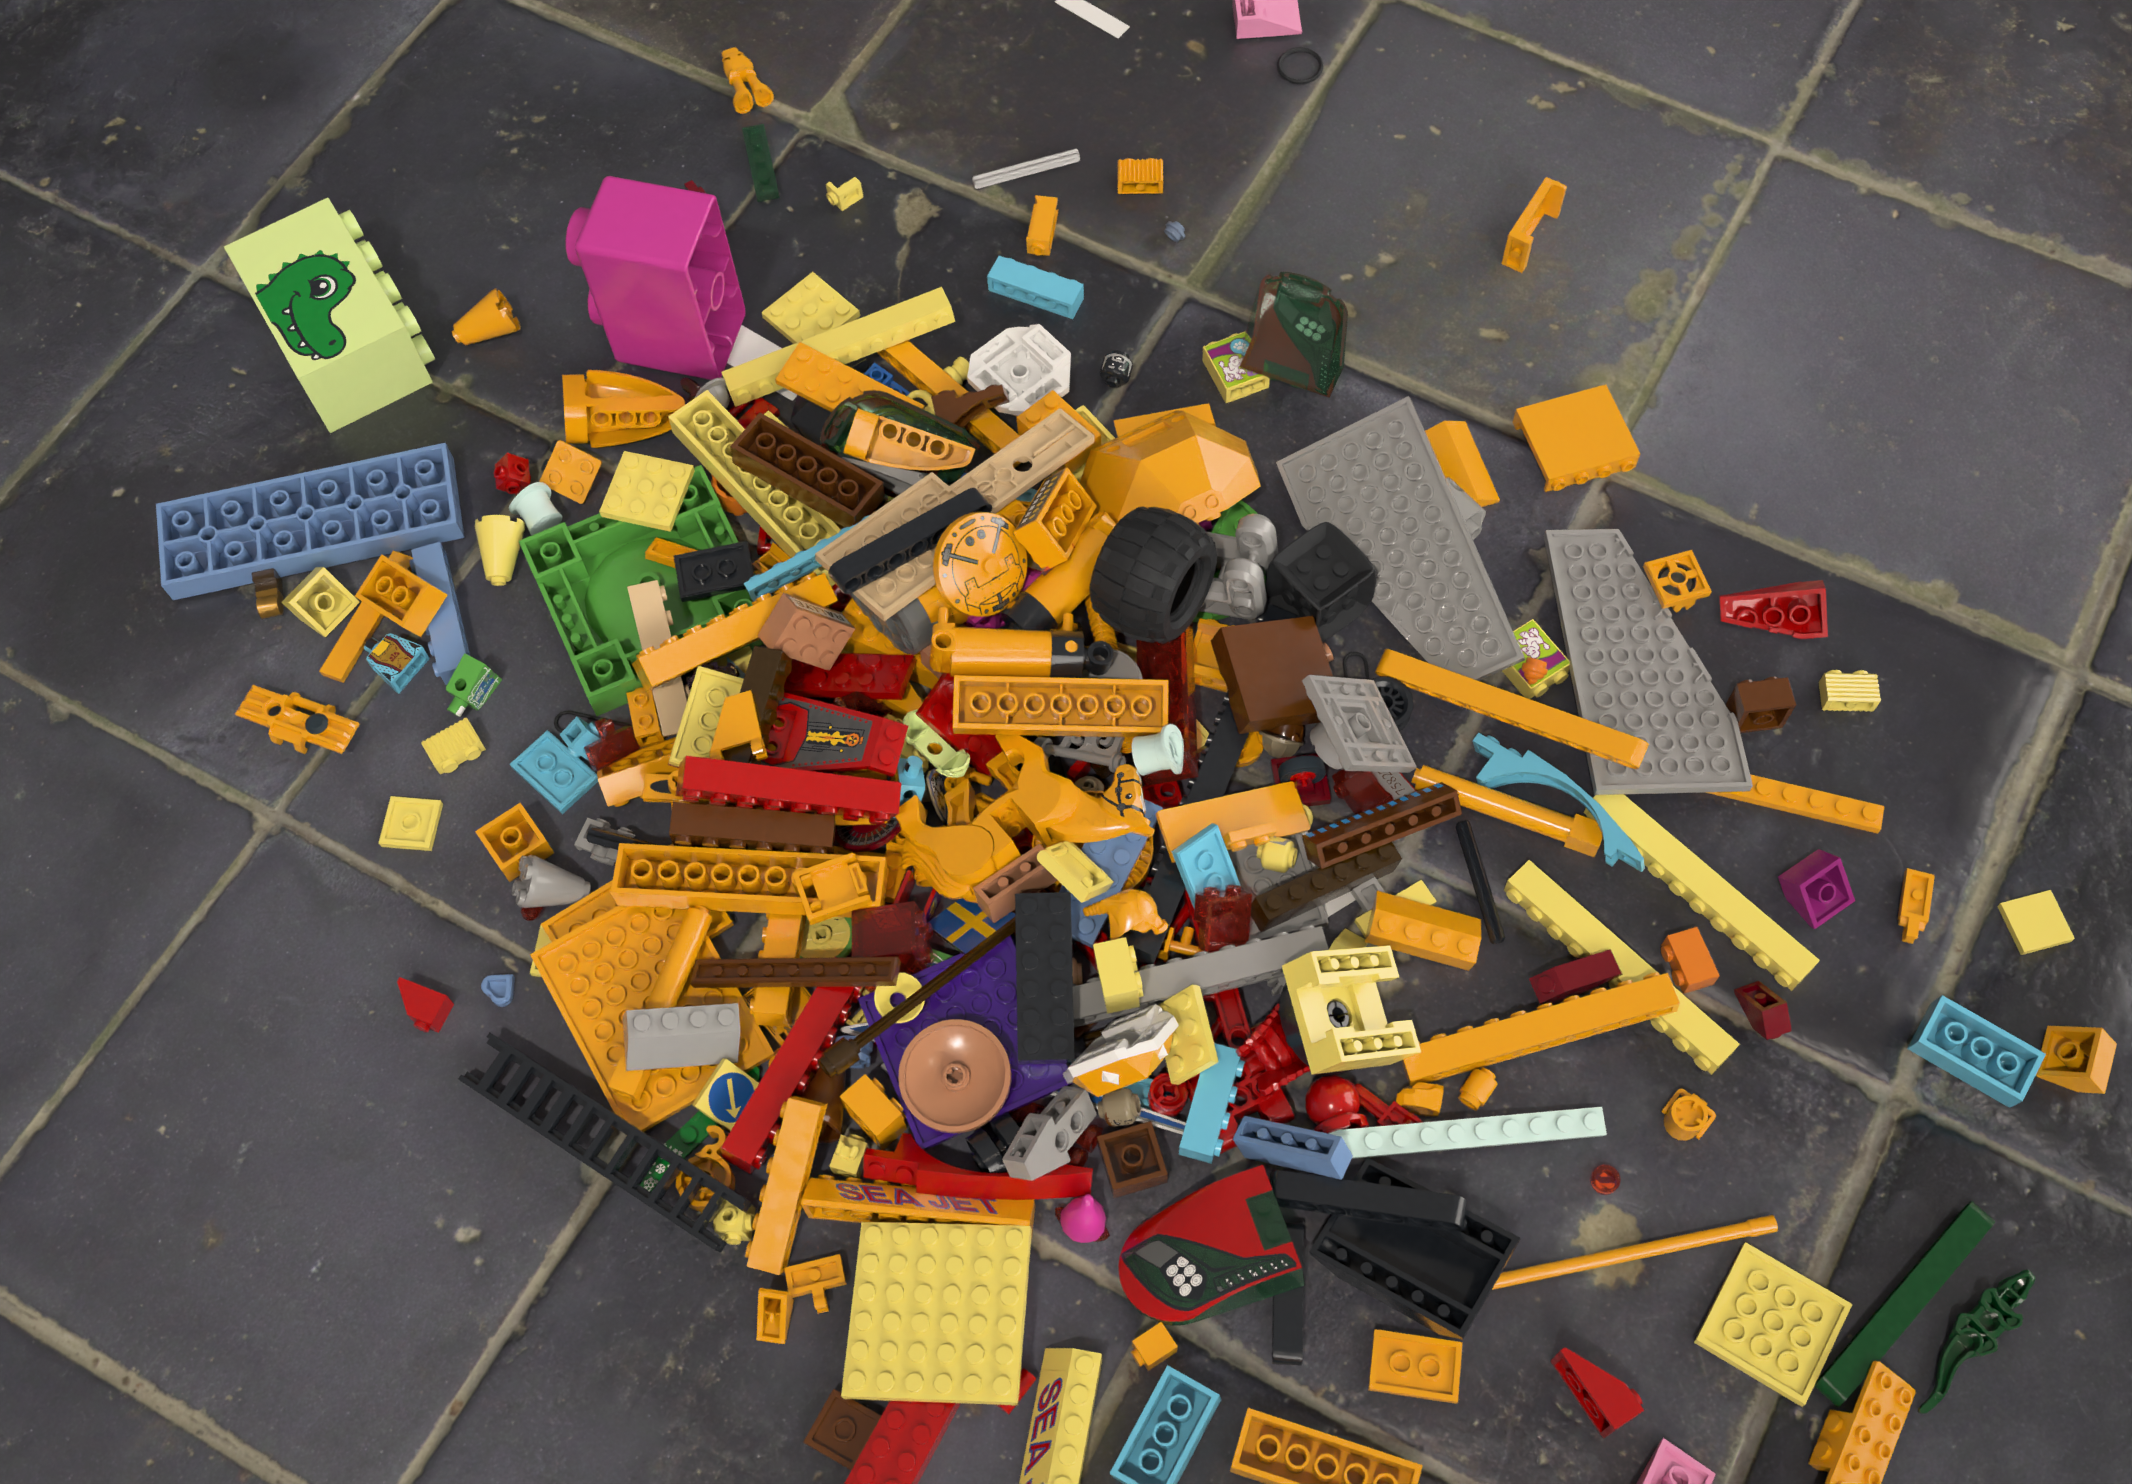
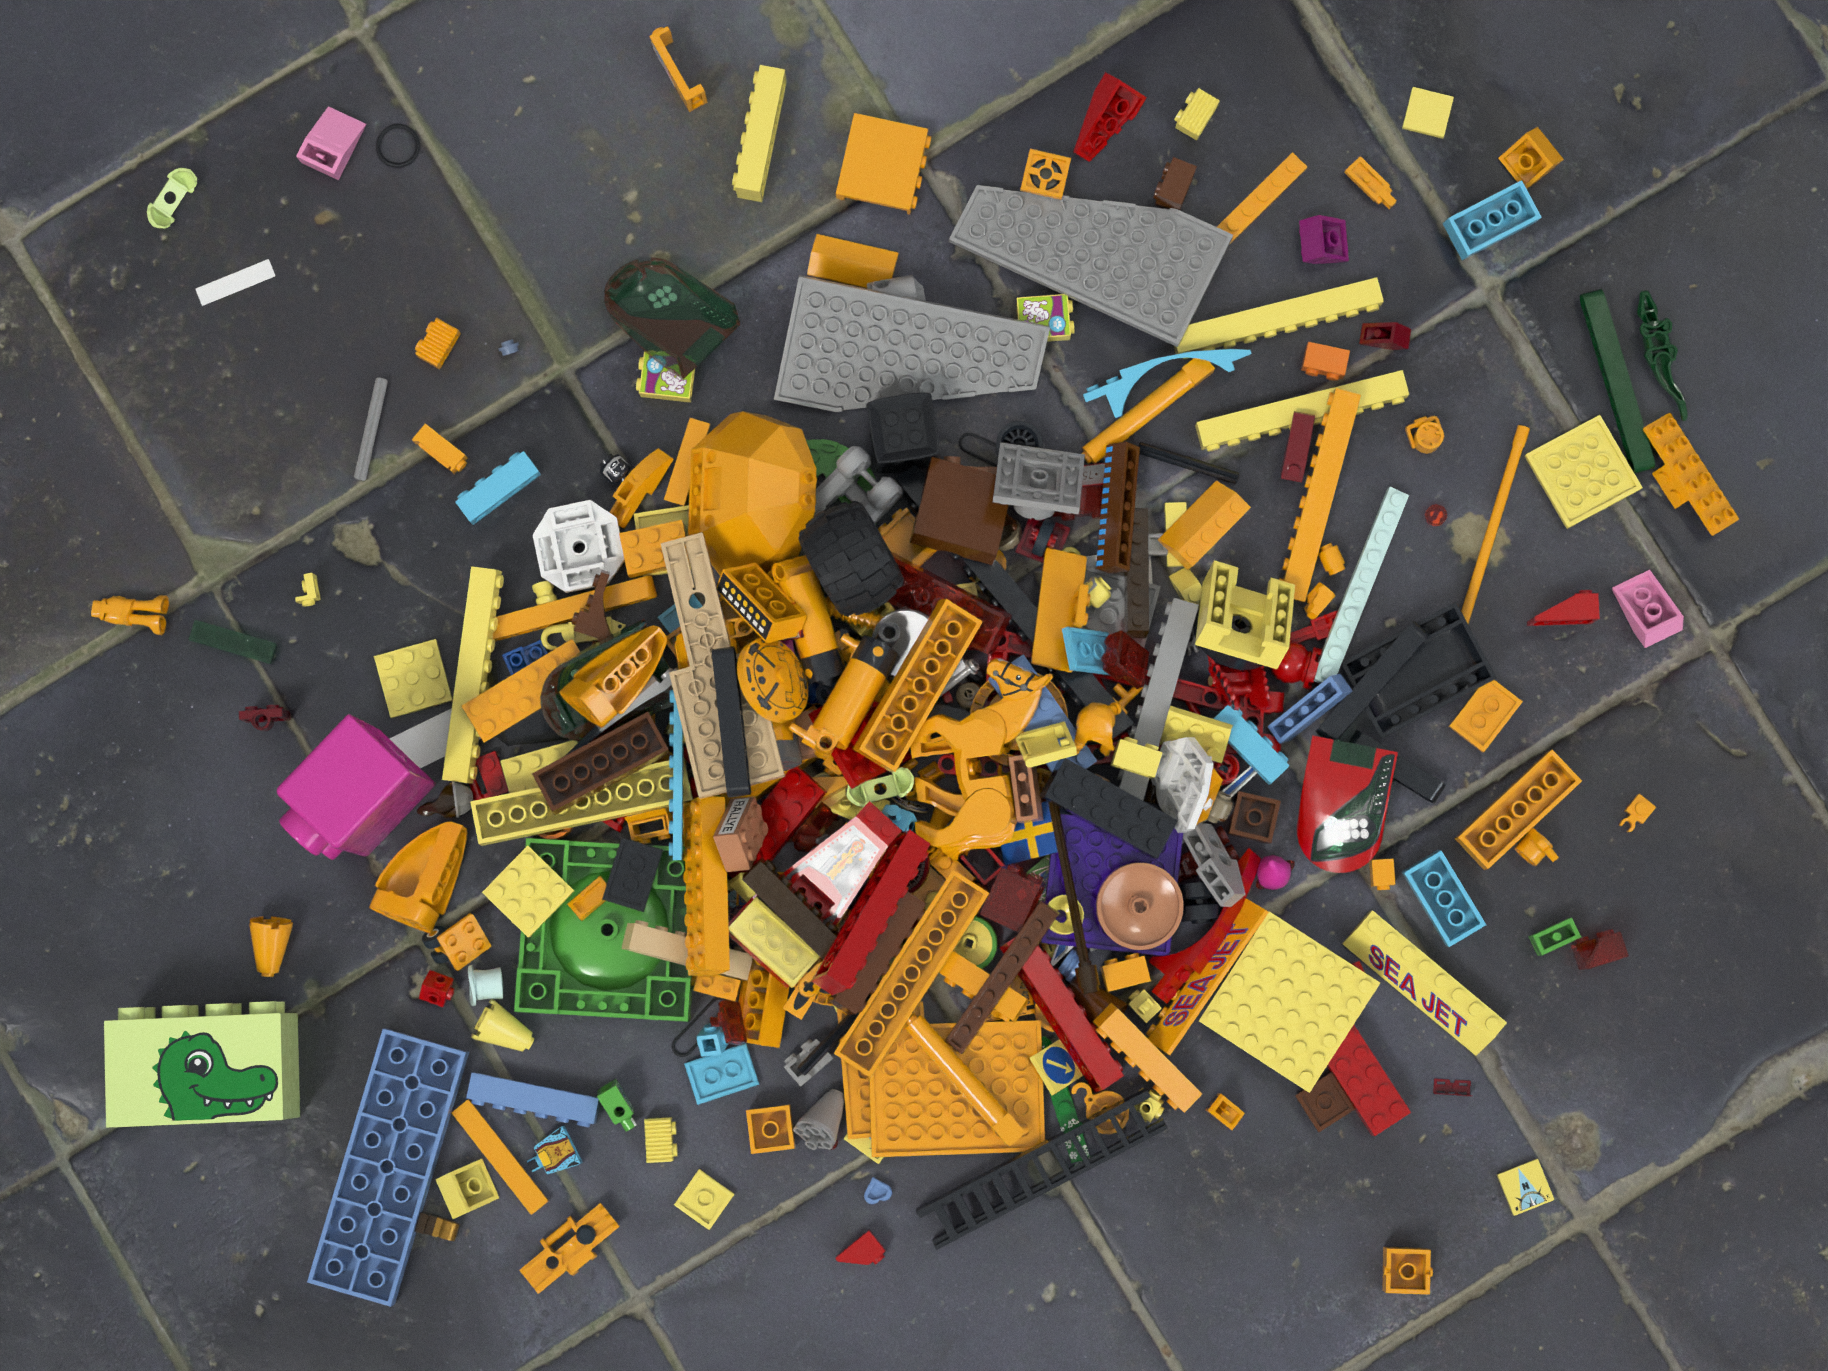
camera: 60 degrees left, 20 degrees up
light orange brick [355,554,448,637] -> none
light grey slope [623,1003,740,1071] -> none
light orange flag [709,690,768,761] -> none
light orange plate [784,1254,847,1314] -> none
light orange container [792,853,872,925] -> none
light aqua piece [1132,724,1184,776] -> none
light orange beam [1375,649,1649,769] -> none
orange plate [1521,657,1548,685] -> none
none -> light orange slope [609,448,674,529]
none -> light yellow brick [732,65,787,202]

